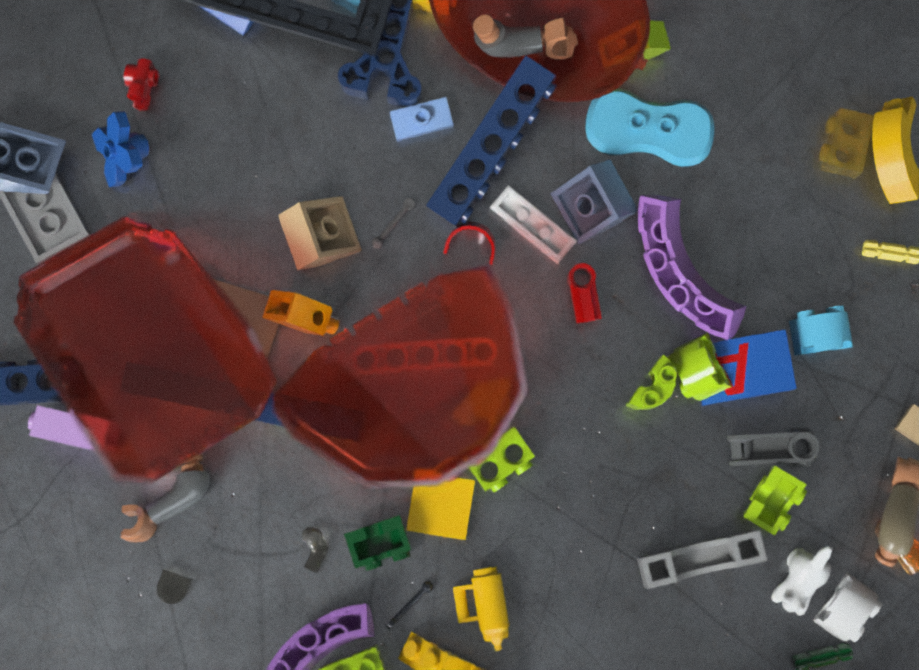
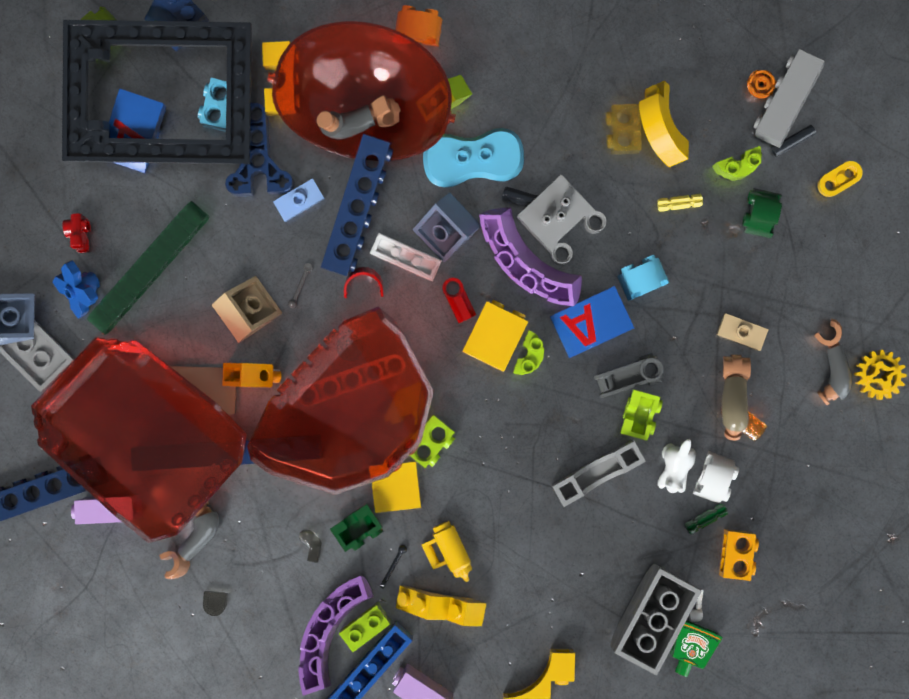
camera: 20 degrees left, 5 degrees up
lime cylinder [668,332,732,401] -> none
none -> clear green beam [87,201,210,335]
none -> yellow brick [462,300,528,372]
none -> light grey piece [502,175,607,265]

